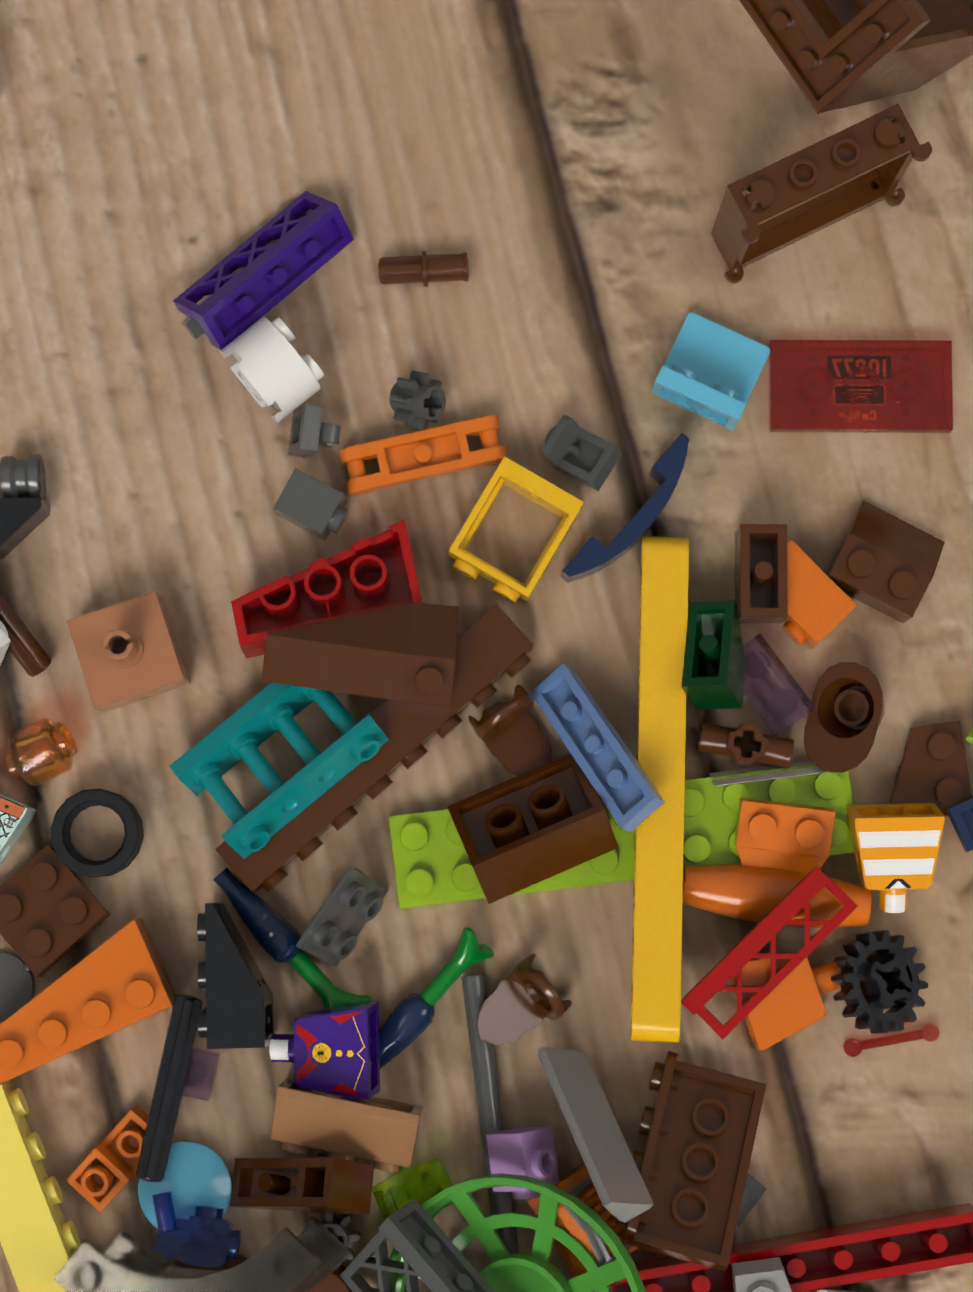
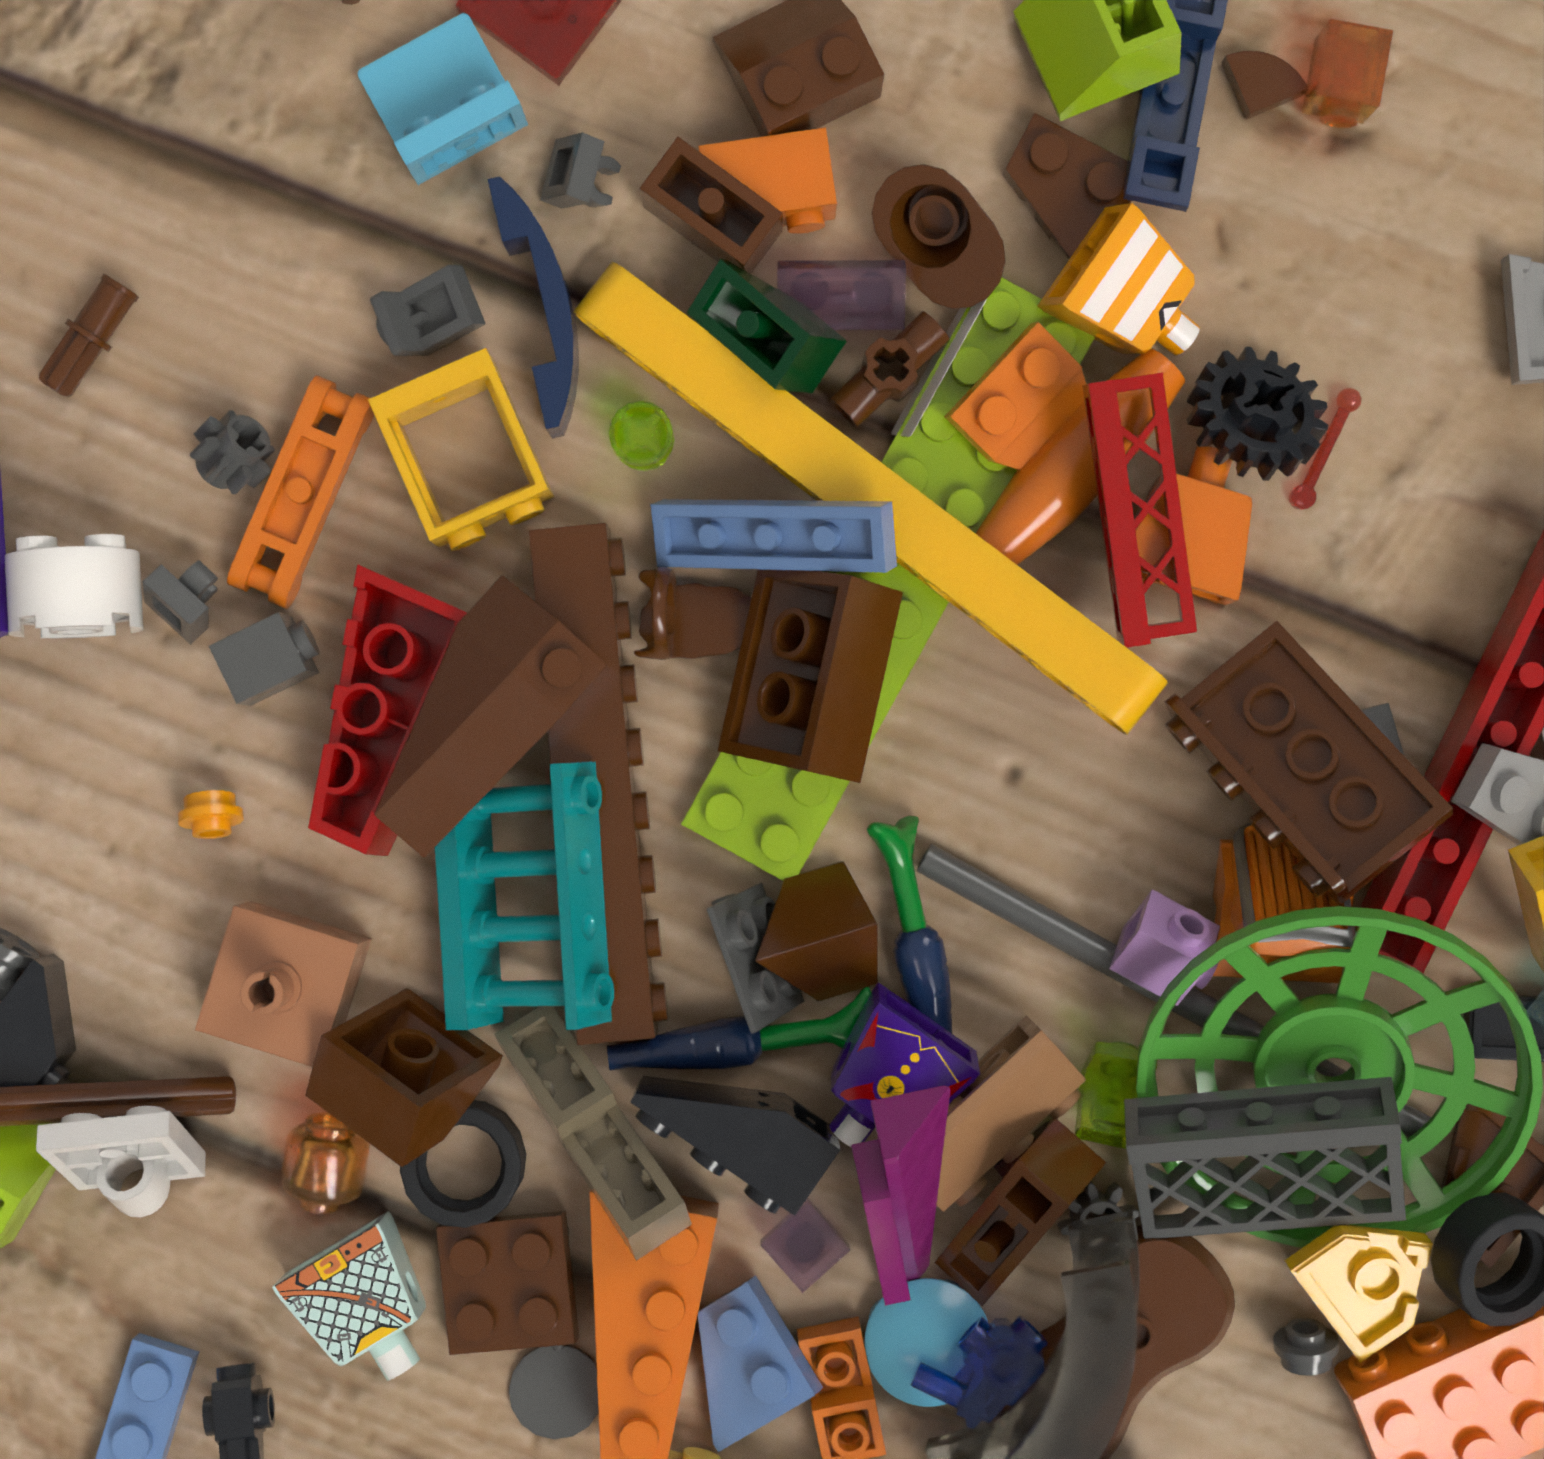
camera: 55 degrees left, 5 degrees up
black axle [136,994,202,1182] -> none
reddish brown piece [476,954,572,1046] -> none
light grey slope [537,1047,653,1223] -> none
none -> light orange plate [178,790,244,839]
none -> reddish brown slope [305,988,503,1167]
none -> dark tan slope [495,1006,692,1261]
none -> dark grey tile [540,132,621,209]
none -> clear neon green wheel [609,401,675,471]
none -> medium blue wing [698,1275,823,1452]
none -> reddish brown slope [755,861,878,1002]
none -> magenta wedge [851,1086,950,1306]

